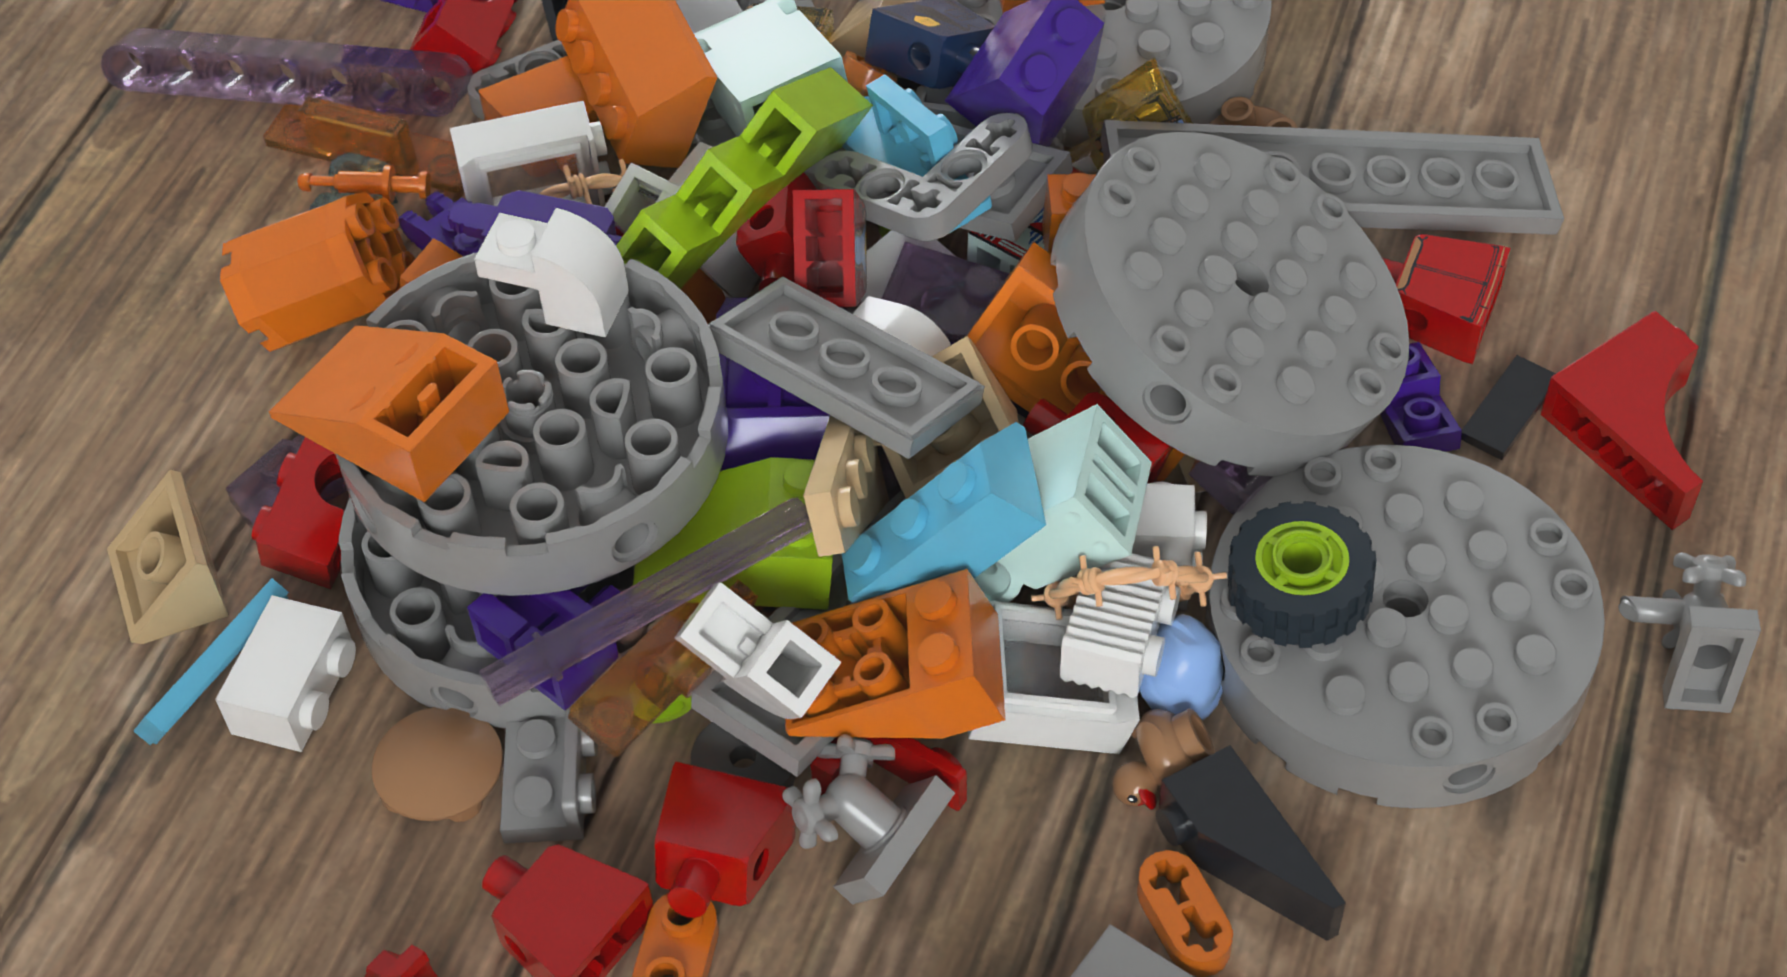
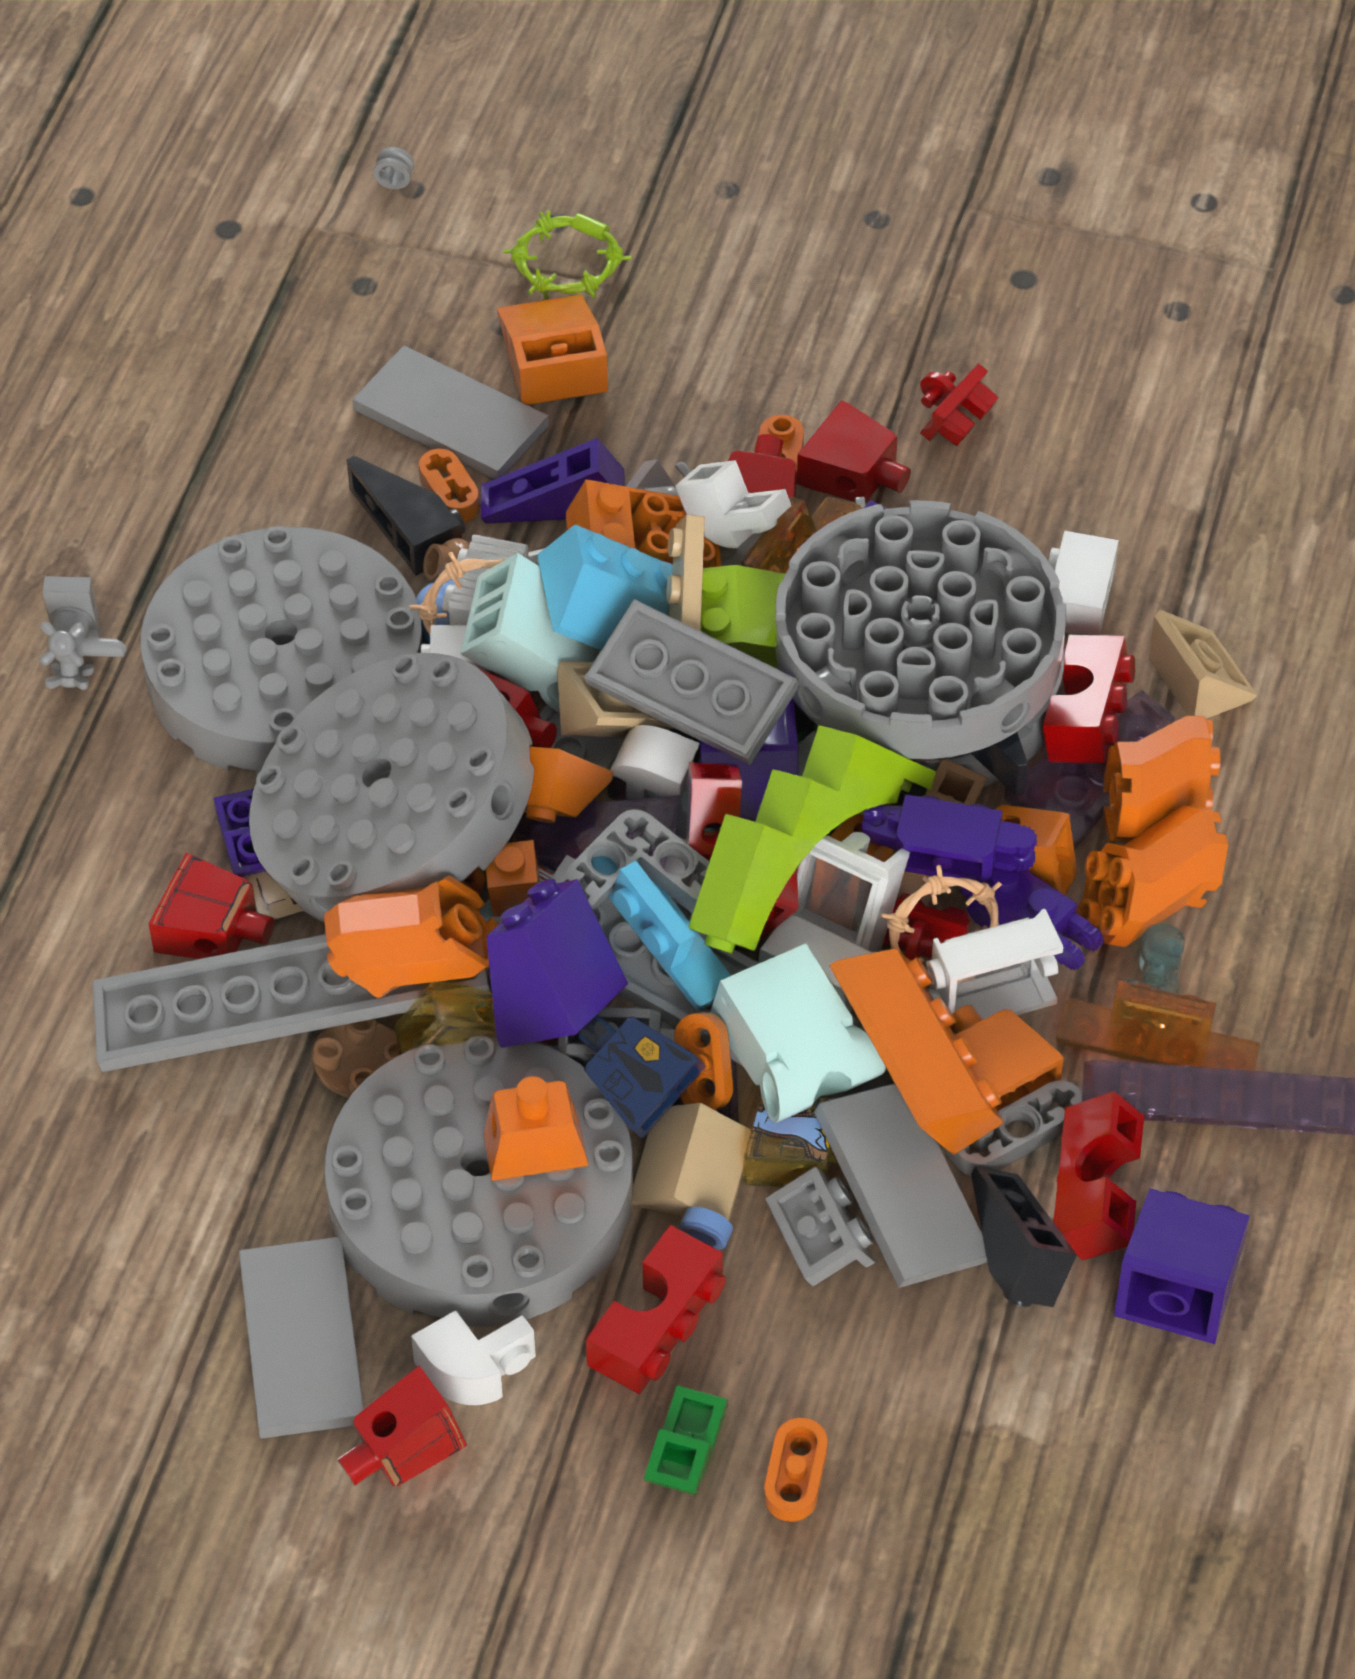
camera: 175 degrees right, 0 degrees up
medium azure tile [134,578,289,746] -> none
orange slope [269,325,509,503] -> none
orange piece [297,165,431,203] -> none
white brick [474,208,629,338] -> none
axle [479,498,812,706] -> none
black wheel [1228,501,1376,648] -> none
black piece [1461,355,1556,460] -> none
red arch [1541,311,1703,530] -> none
none -> orange brick [324,875,499,998]
none -> dark purple slope [481,438,625,524]
none -> orange brick [1103,716,1220,843]

